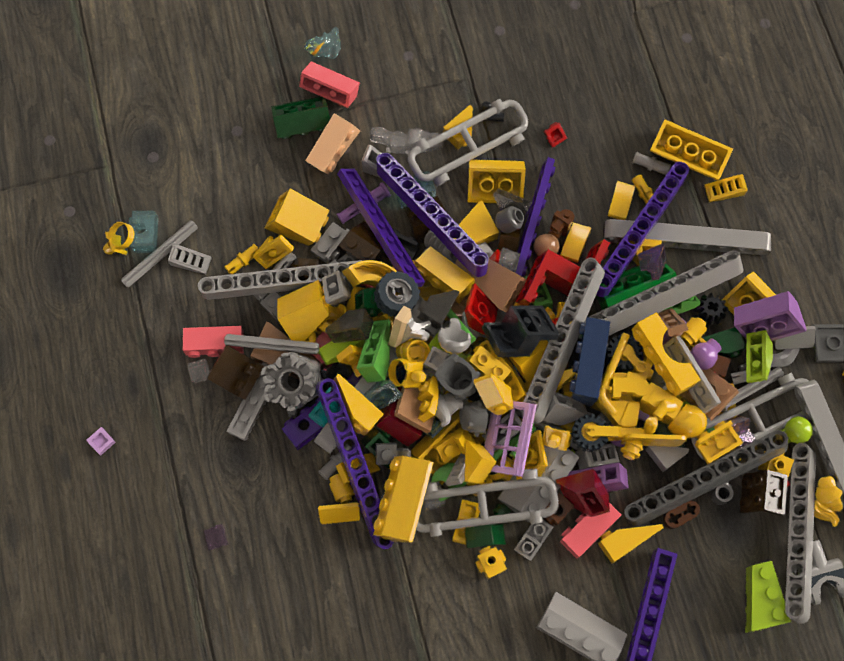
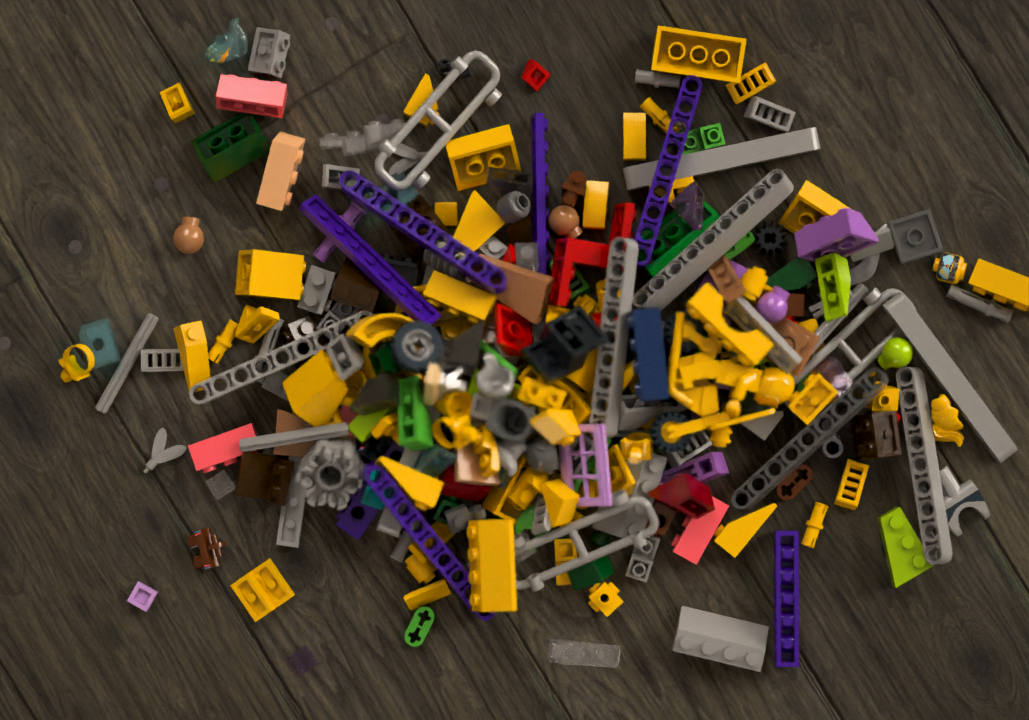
camera: 15 degrees left, 15 degrees up
none -> light grey piece [143,428,186,474]
none -> yellow slope [160,82,195,123]
none -> medium nougat piece [173,217,204,254]
none -> yellow slope [174,321,211,392]
none -> reddish brown hips [187,527,226,570]
none -> yellow slope [230,558,295,622]
none -> light grey bracket [248,27,290,78]
none -> light grey piece [389,143,428,176]
none -> bright green beam [404,606,435,647]
none -> yellow slope [434,202,458,226]
none -> clear slope [548,639,621,668]
none -> bright green slope [677,123,726,155]
none -> light grey slope [744,96,796,133]
none -> yellow pin [800,502,829,549]
none -> yellow slope [834,459,869,510]

